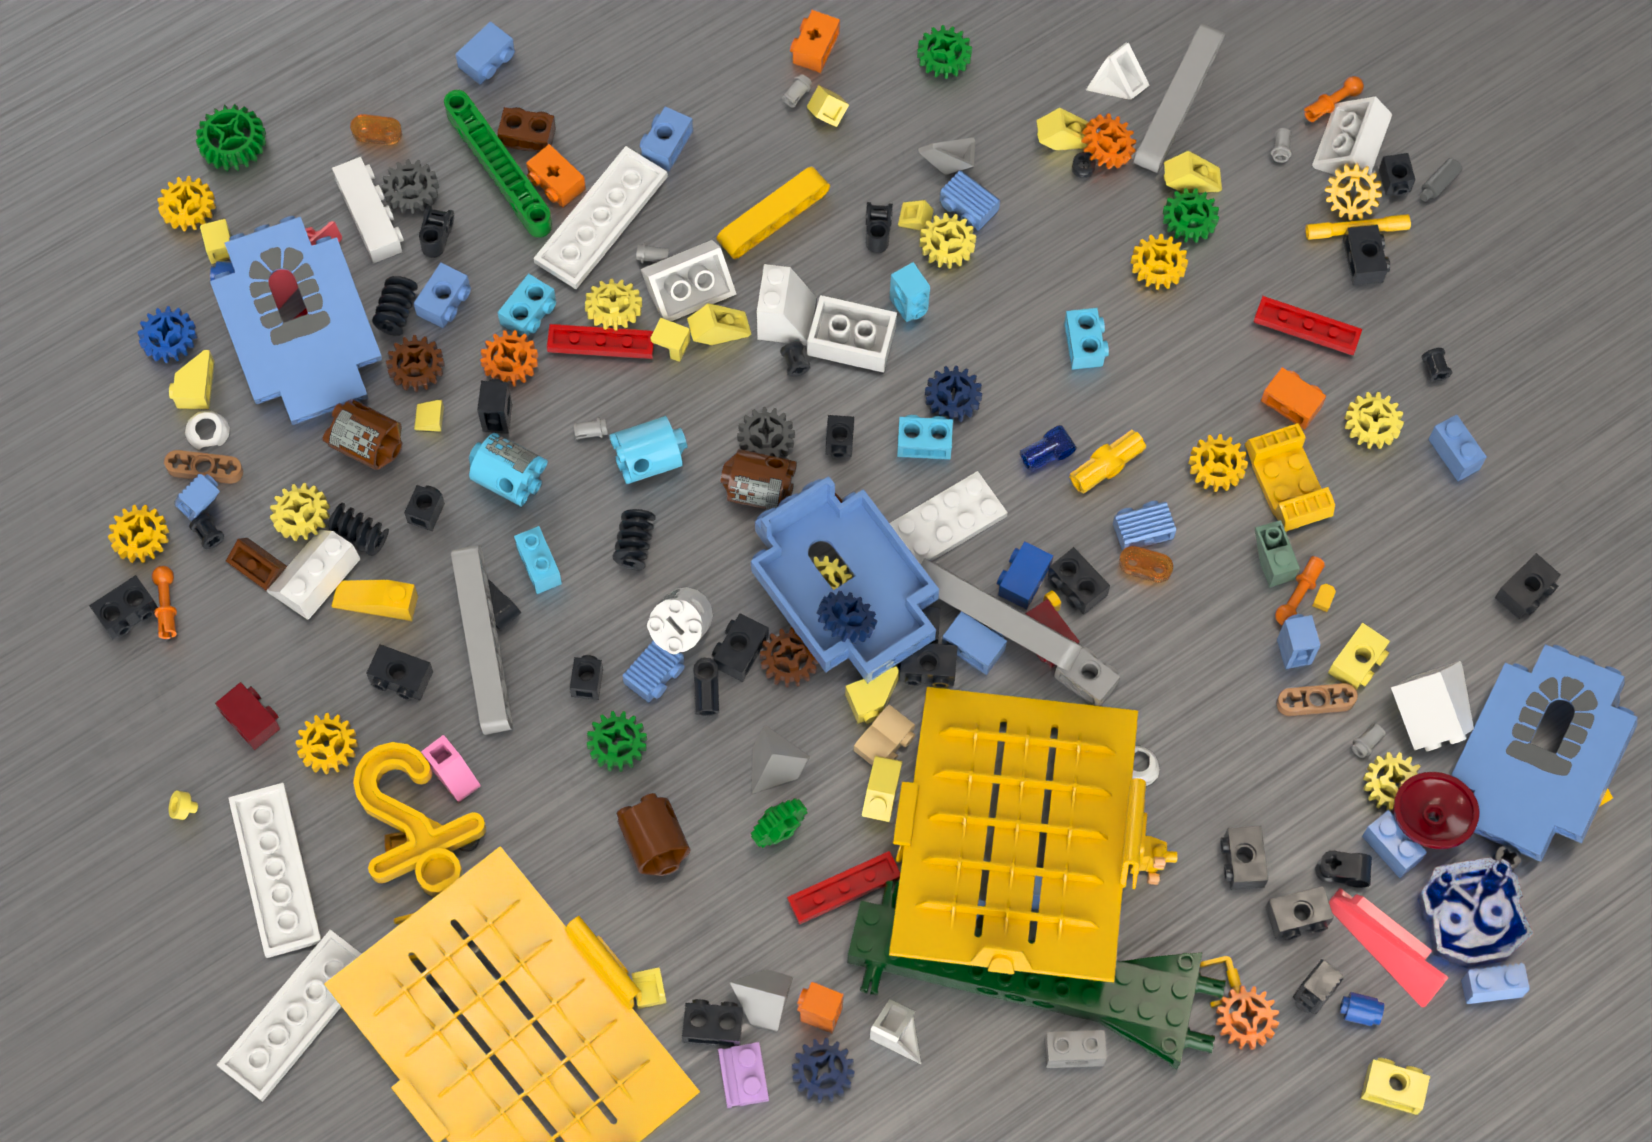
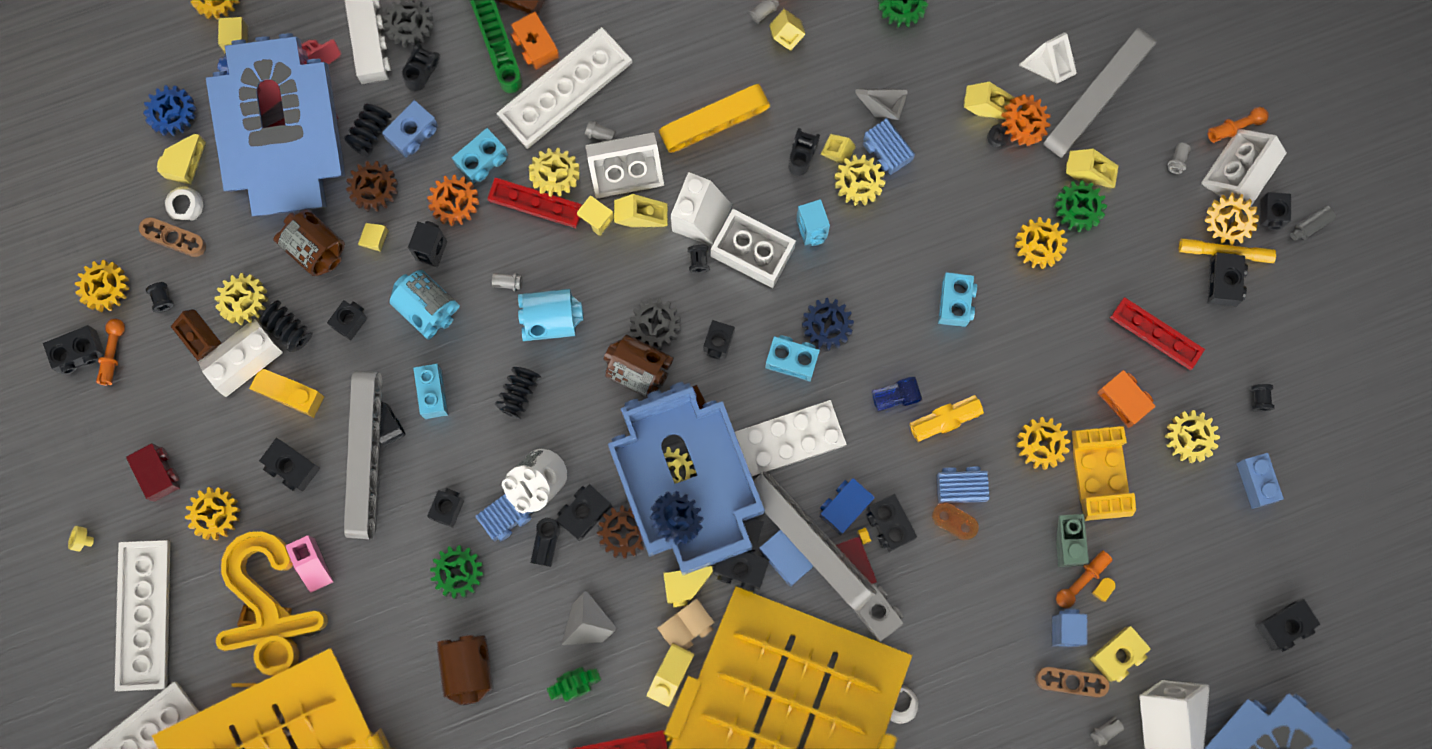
camera: 15 degrees right, 10 degrees up
medium blue brick [174,474,220,521] -> none
medium blue brick [640,107,693,171] -> none

